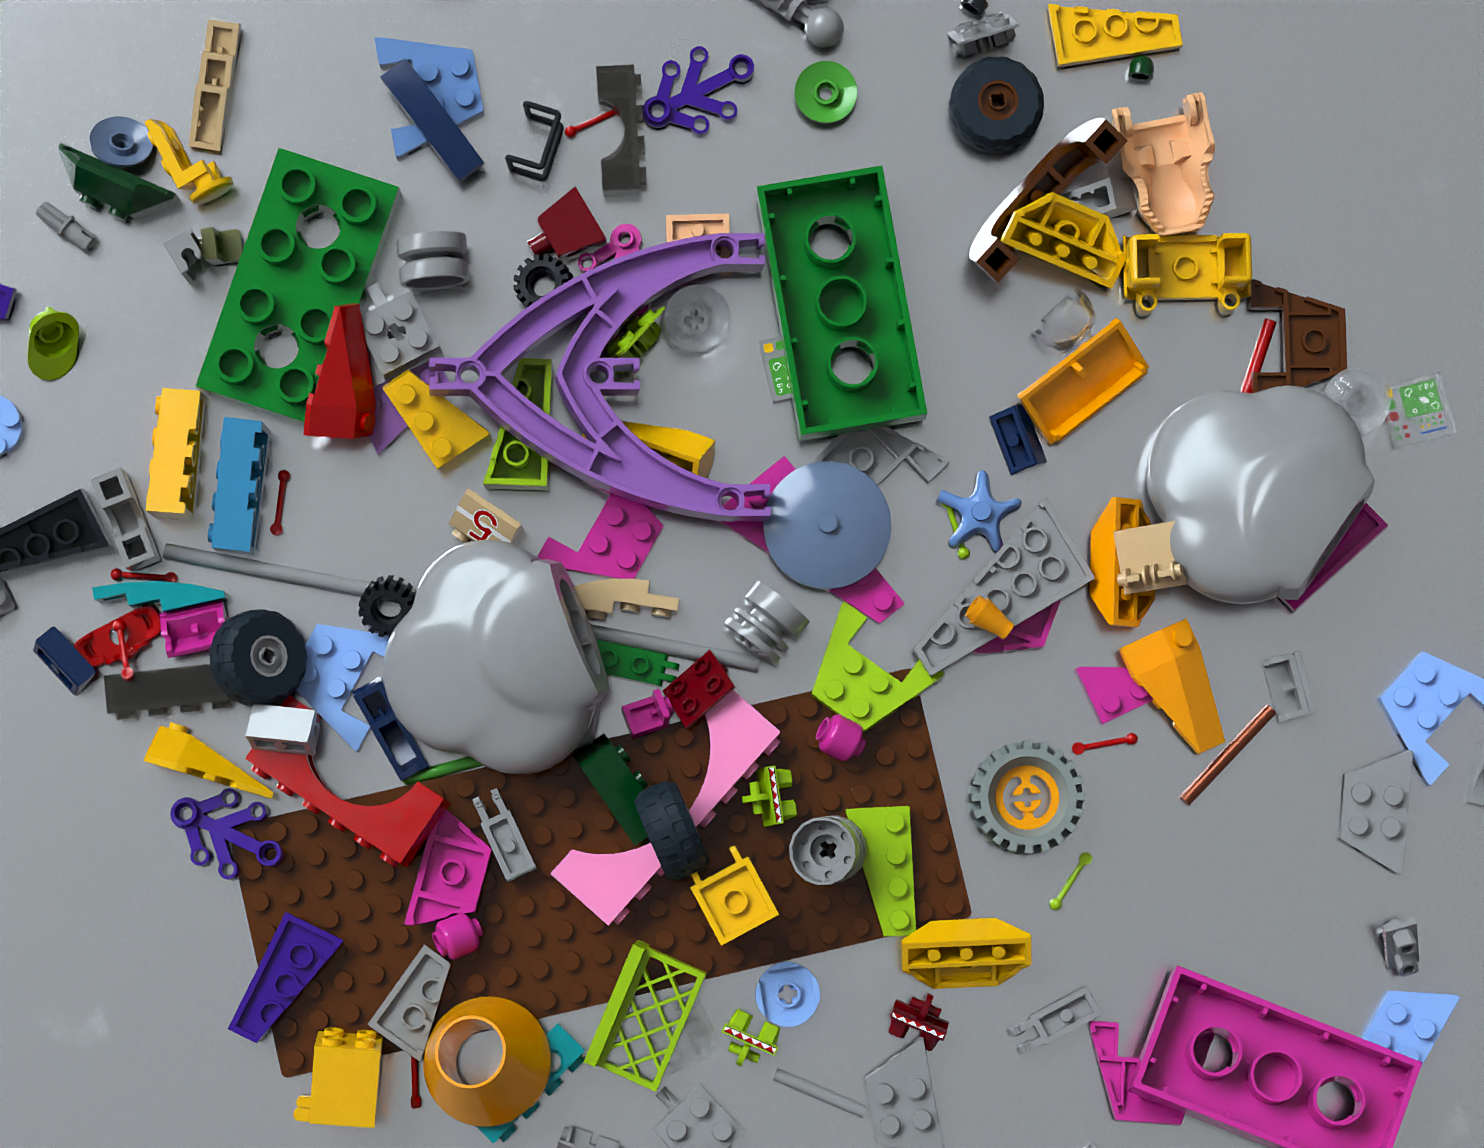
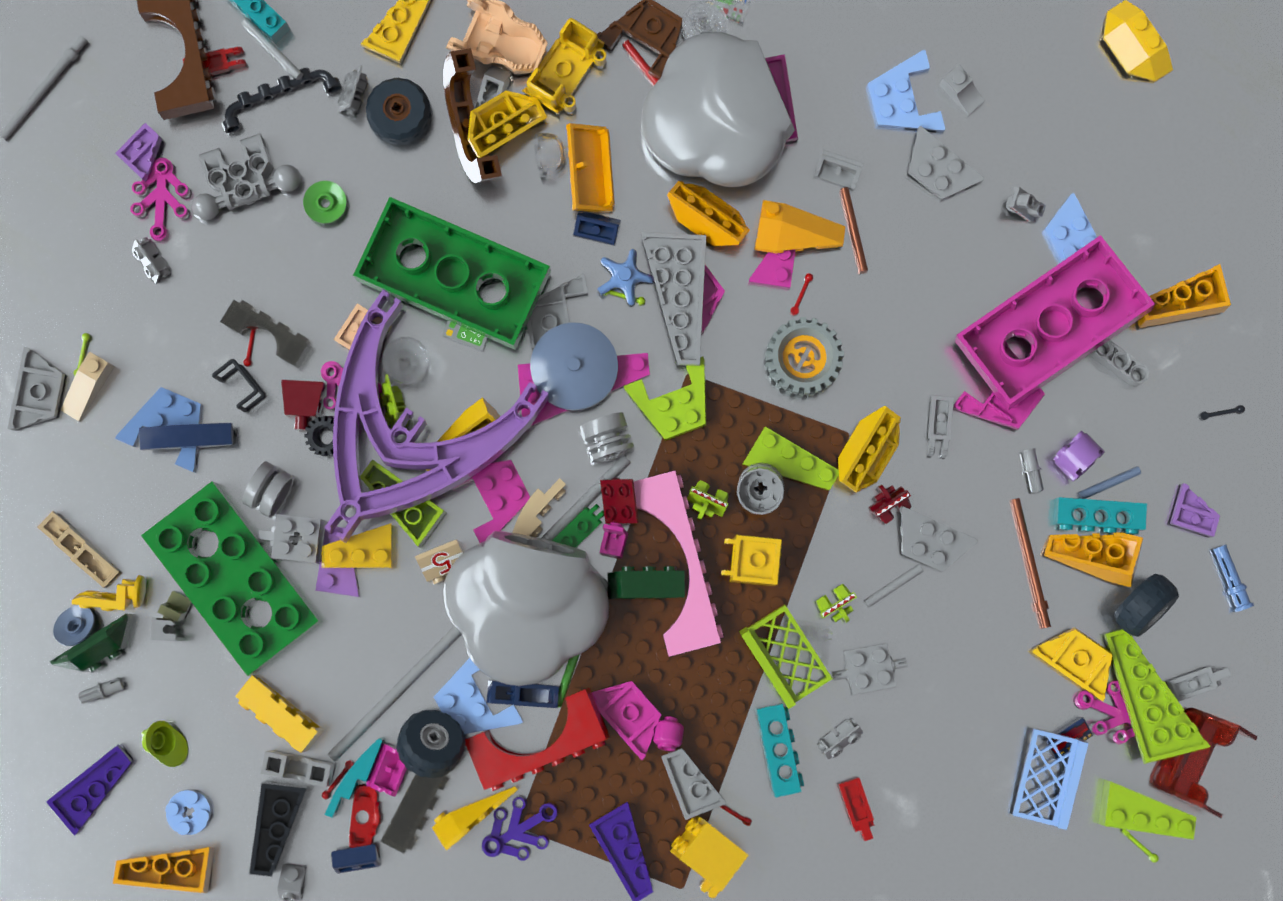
camera: 55 degrees left, 0 degrees up
red hinge [113,620,135,681] -> none
dark azure wedge [208,417,270,555] -> none
hinge [245,704,320,756] -> none
red hinge [270,470,290,536] -> none
red wedge [303,303,376,439] -> none
black tyre [358,575,416,638] -> none
light orange cone [423,996,551,1127] -> none
light grey hinge [472,788,537,882] -> none
black wheel [634,781,710,881] -> none
dark purple plant [642,46,754,136] -> none
light blue plate [755,962,820,1027] -> none
dark pink head [816,714,866,762] -> none
light orange cone [965,595,1014,639] -> none
lime hinge [1050,852,1092,911] -> none
tan hinge [1113,521,1188,595] -> none
dark green hinge [1128,55,1154,81] -> none

